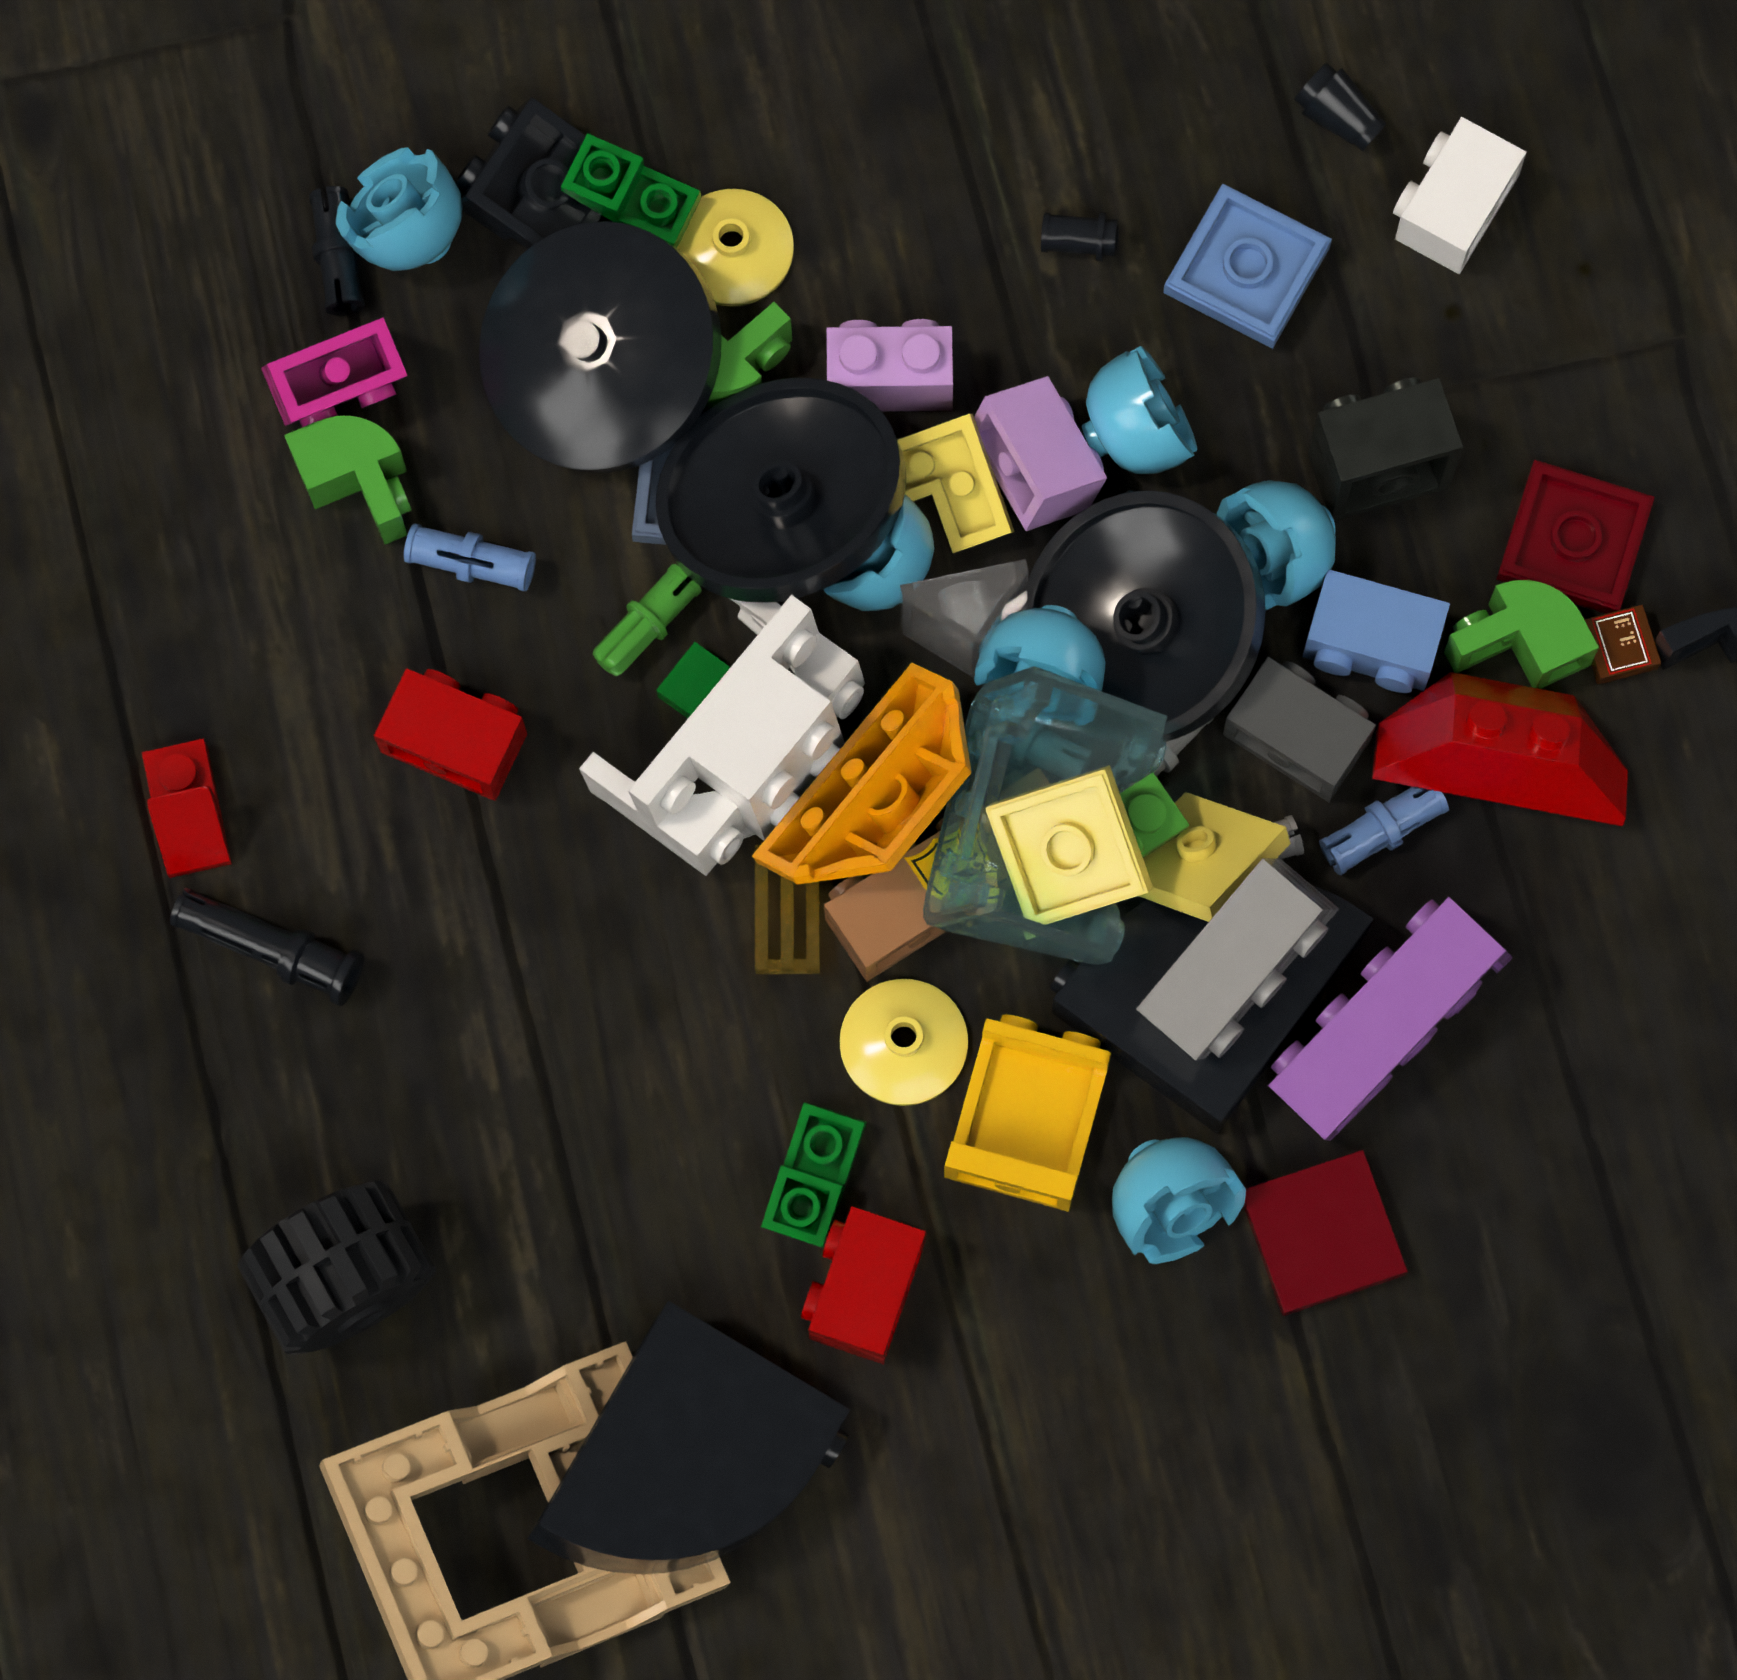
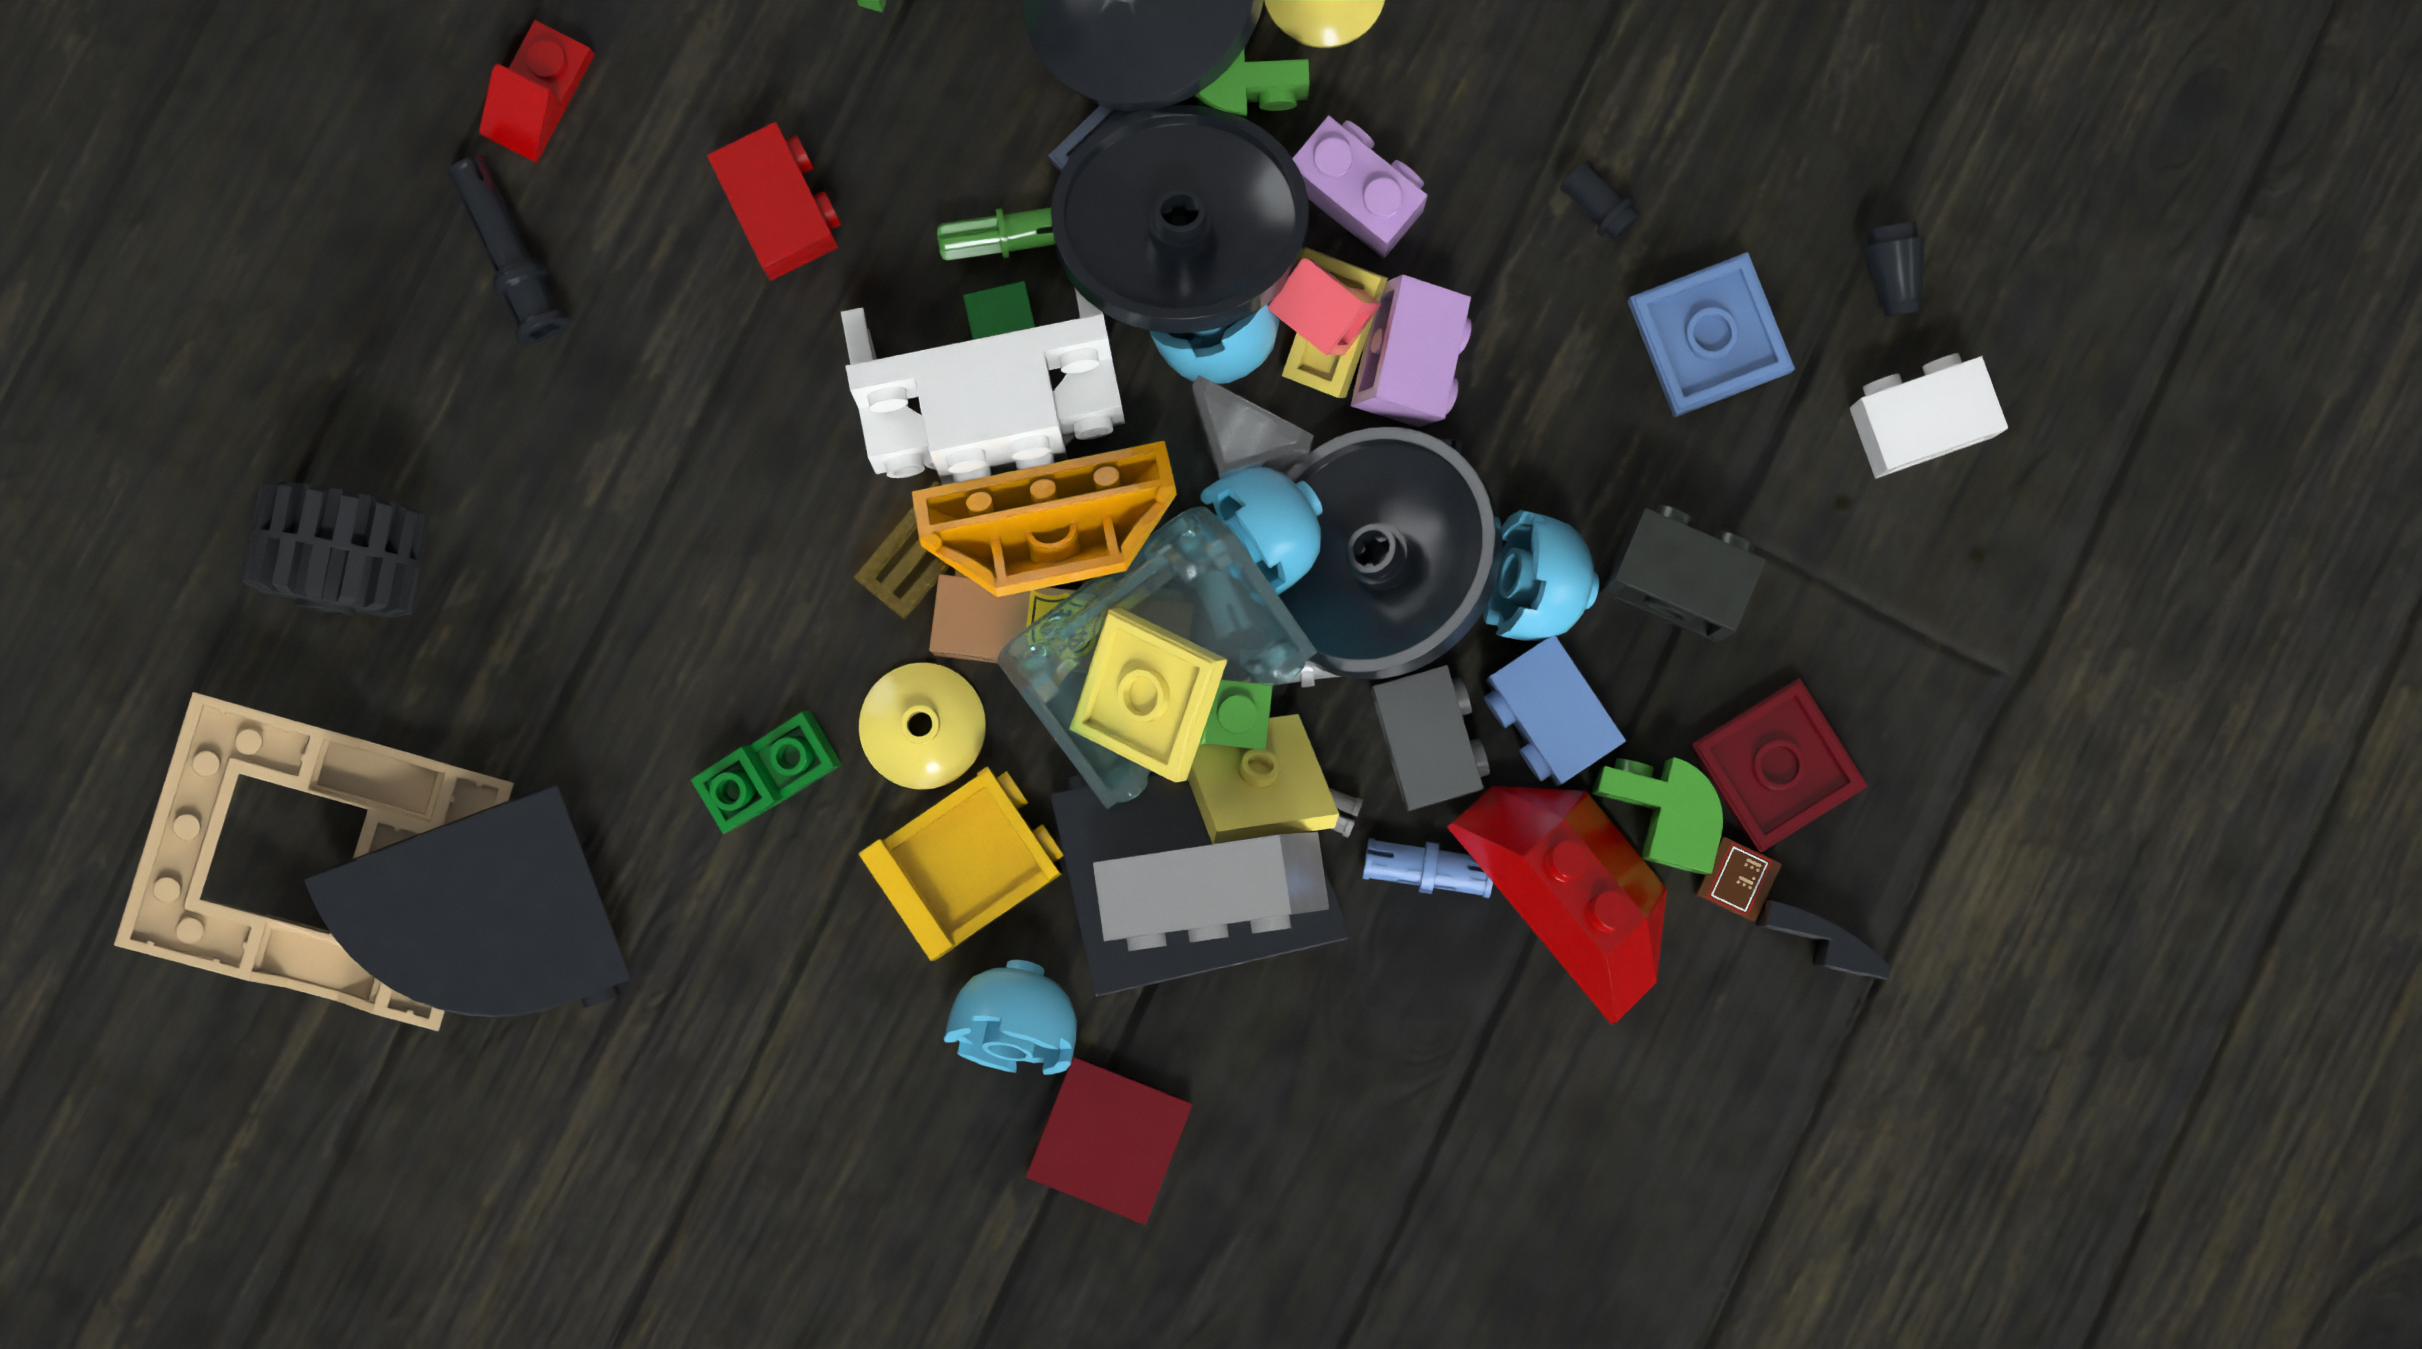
camera: 40 degrees right, 10 degrees up
medium blue pin [404,523,536,592] -> none
red brick [801,1206,926,1365] -> none
medium azure cylinder [1082,346,1197,474] -> none
medium lavender wedge [1268,897,1513,1141] -> none
none -> coral panel [1268,259,1381,355]

